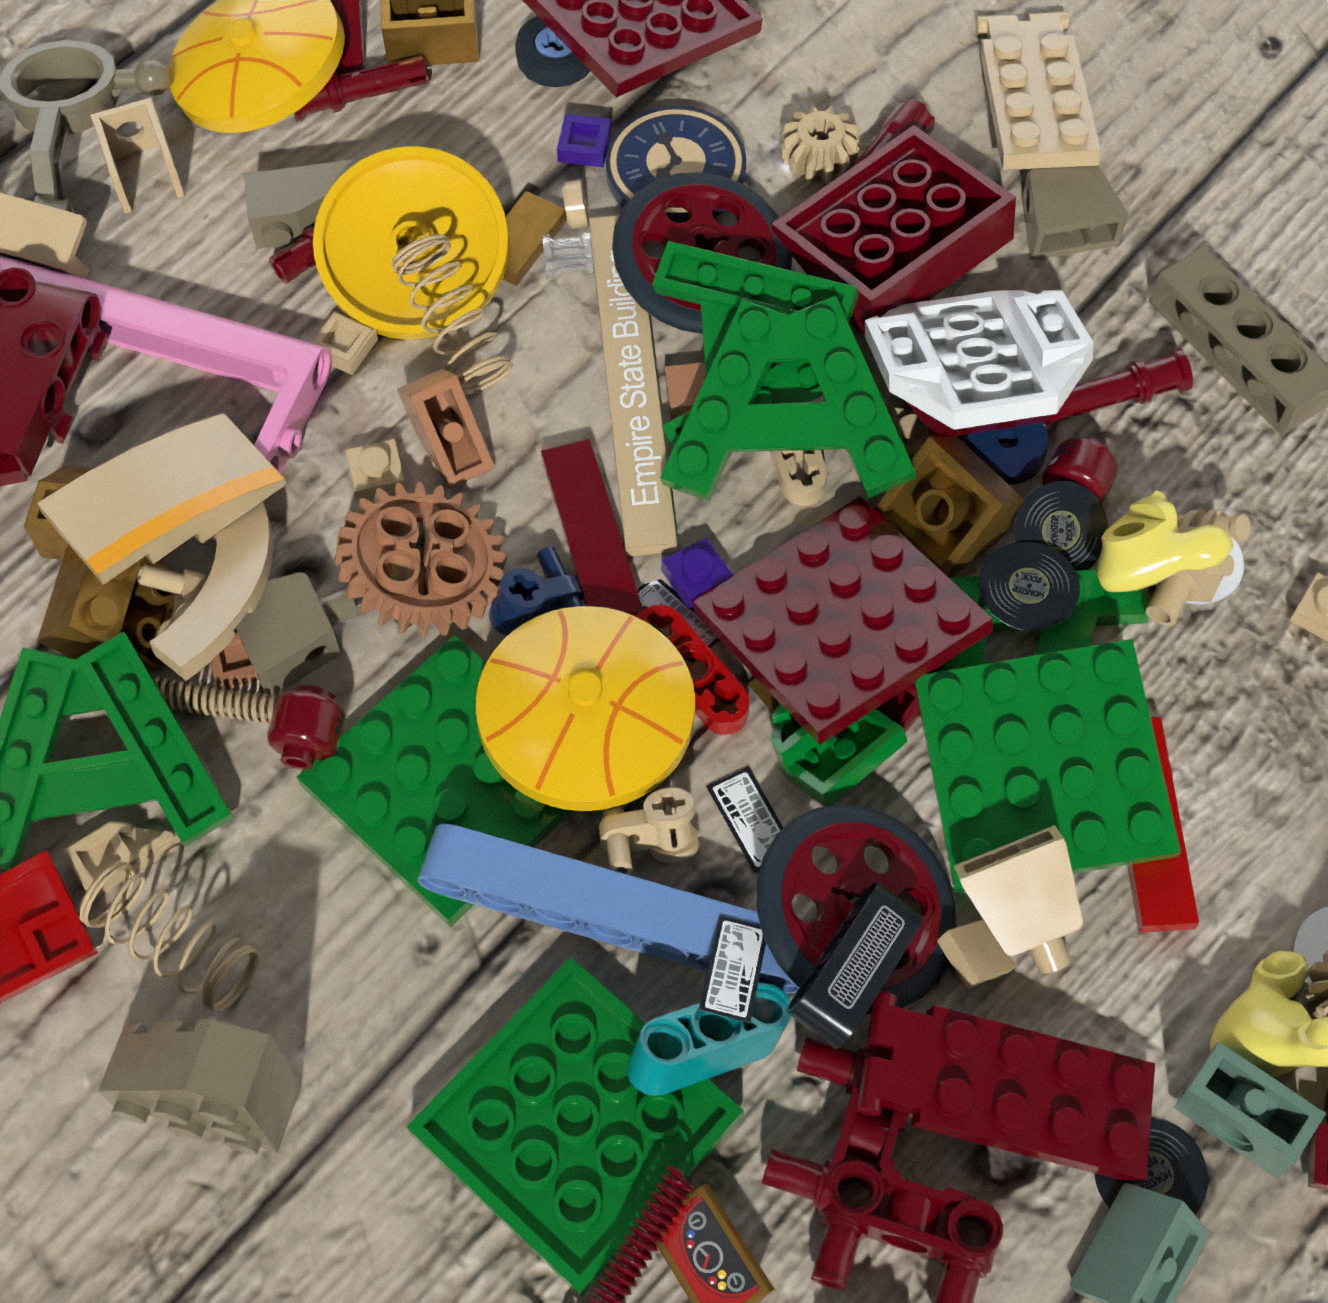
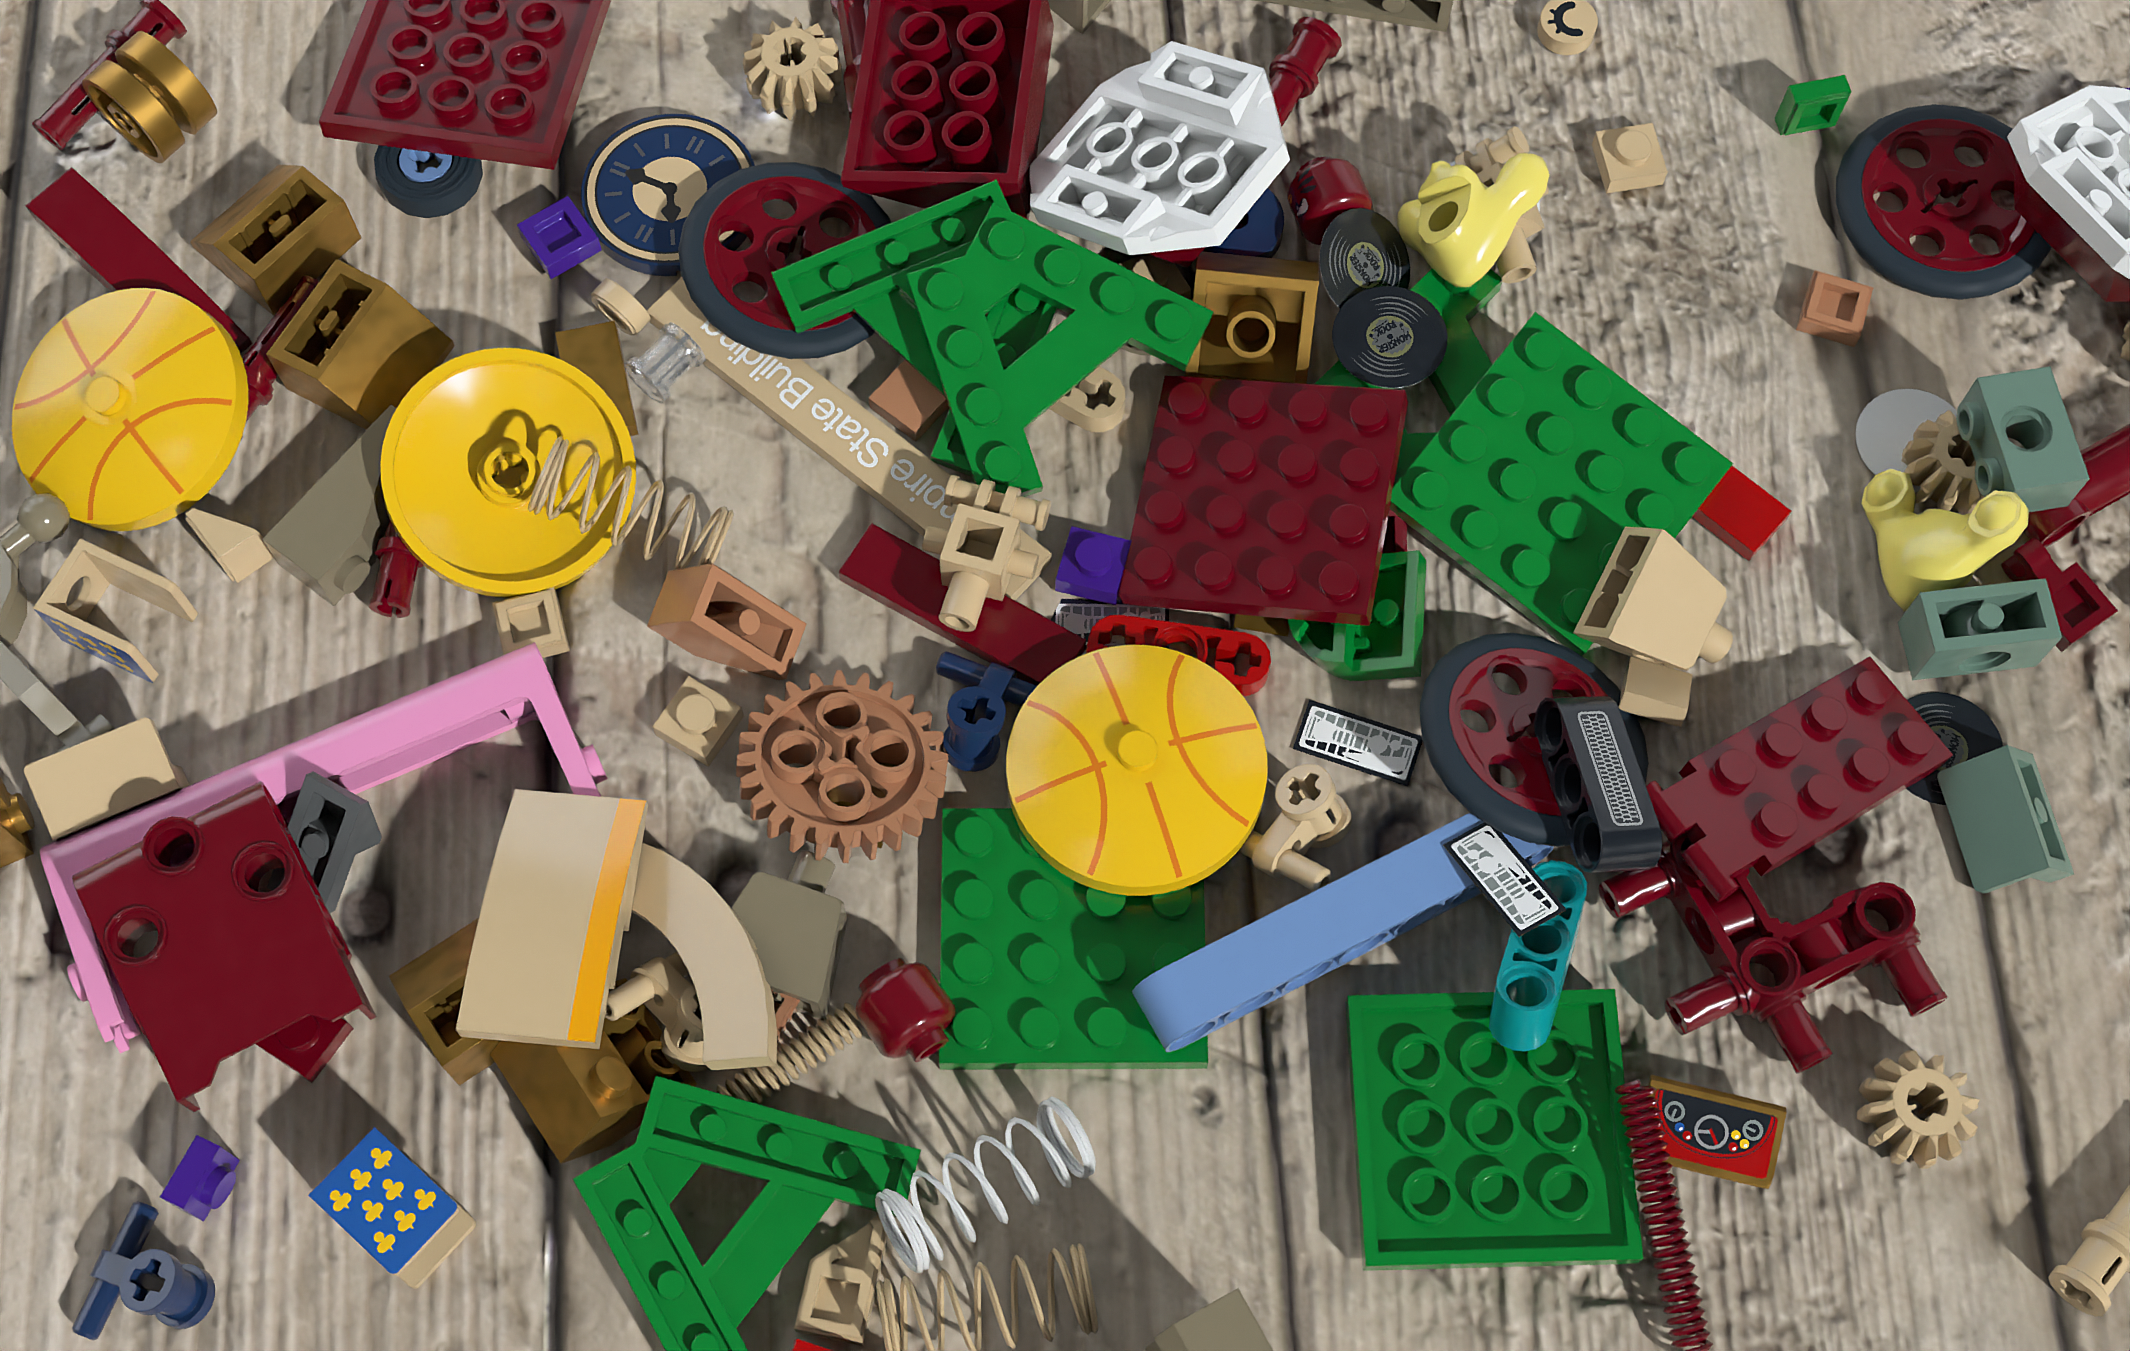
camera: 45 degrees left, 5 degrees up
none -> tan slope [185,508,274,583]
none -> pearl gold slope [267,259,455,430]
none -> dark grey slope [267,771,382,913]
none -> white piece [875,1096,1096,1273]
none -> tan piece [922,475,1051,632]

